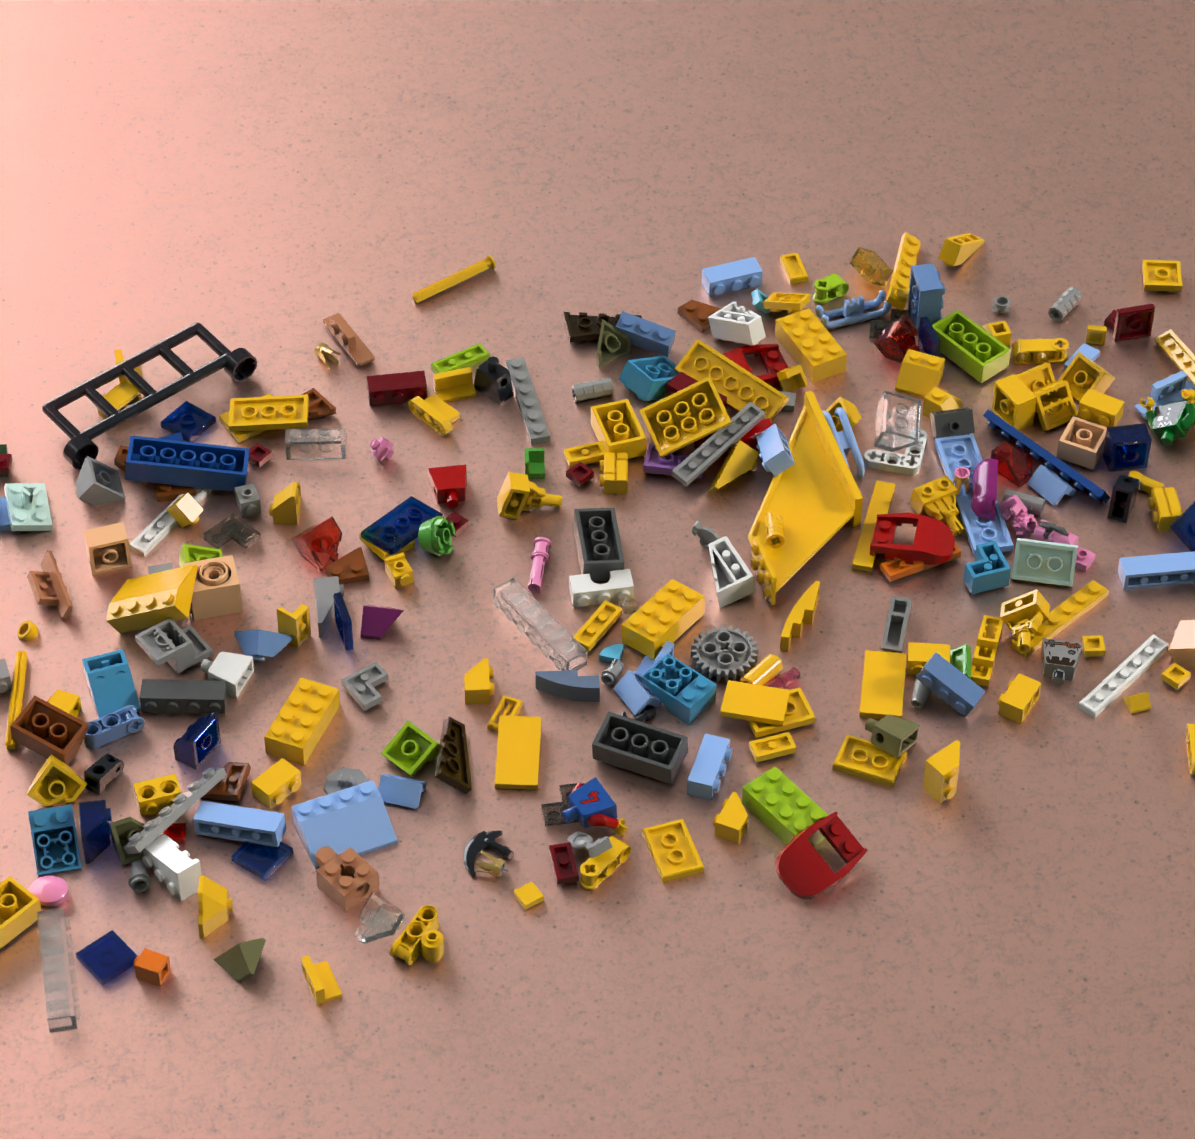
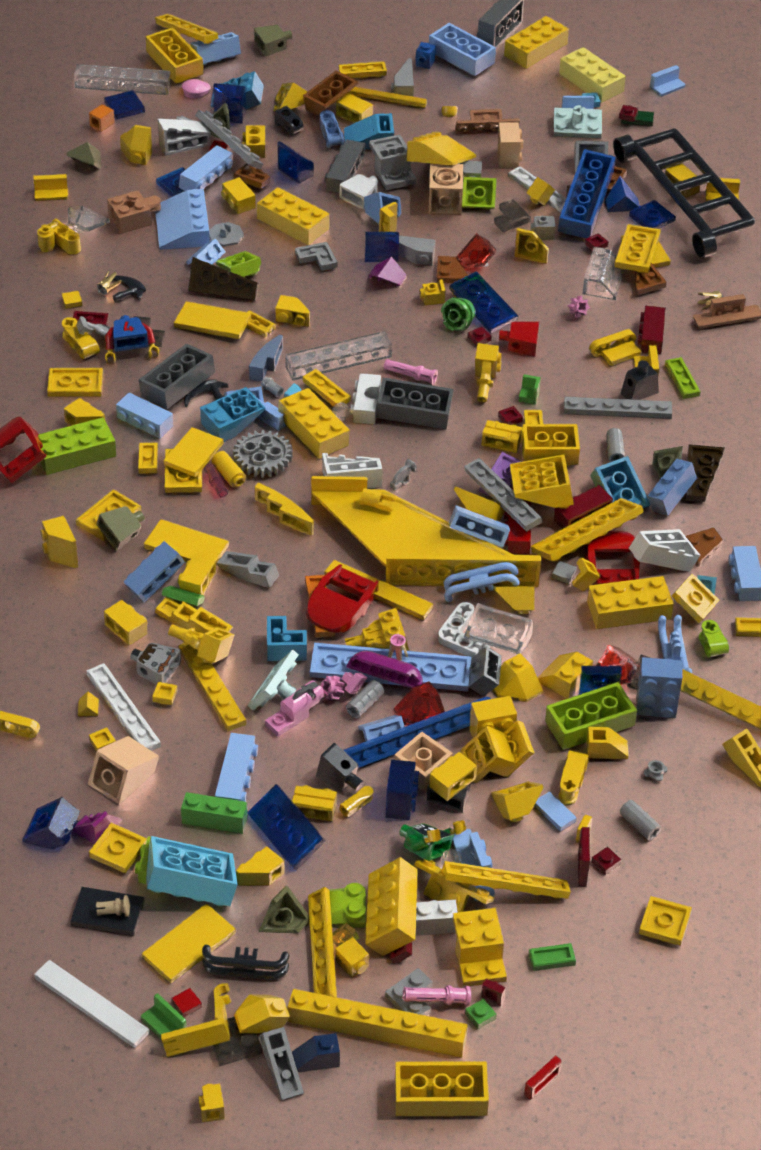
camera: 105 degrees right, 0 degrees up
clear yellow brick [849,247,893,287] -> none

